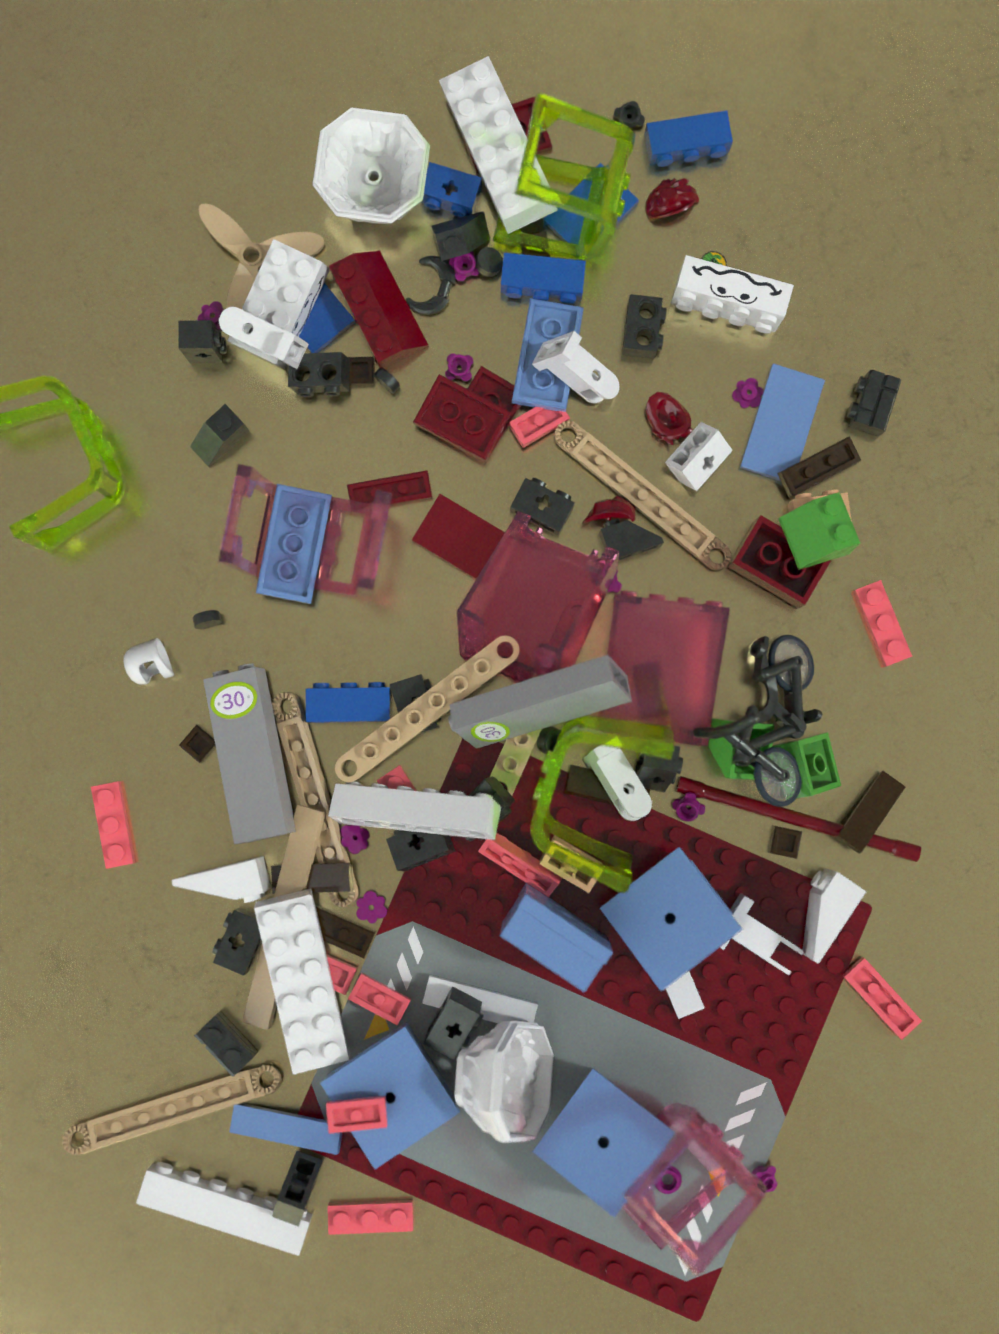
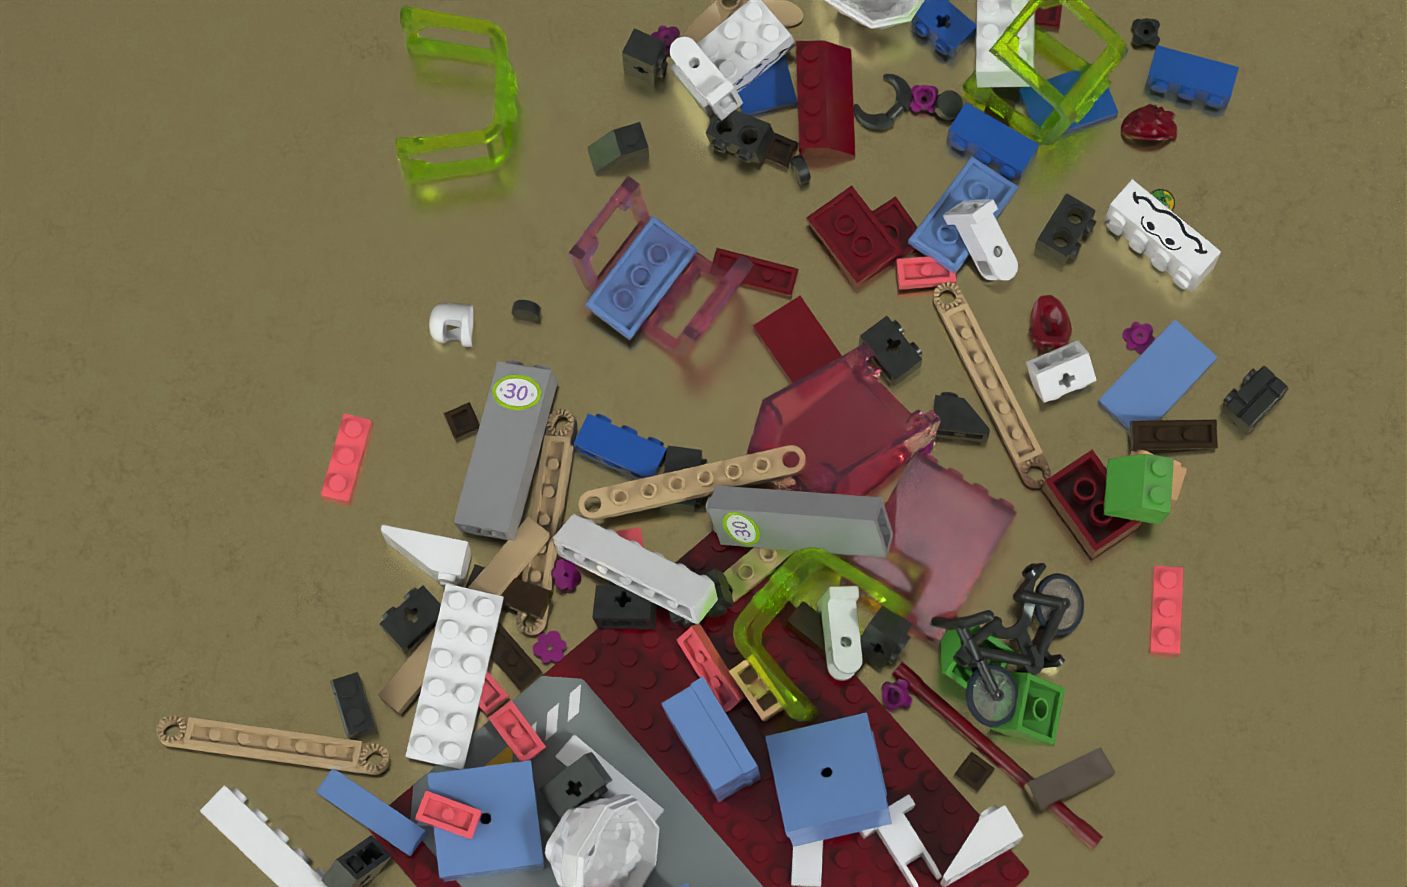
camera: 30 degrees right, 10 degrees down
pearl dark grey slope [431,211,490,261] -> none
magenta plate [445,353,473,382] -> none
dark red hat [582,496,636,525] -> none

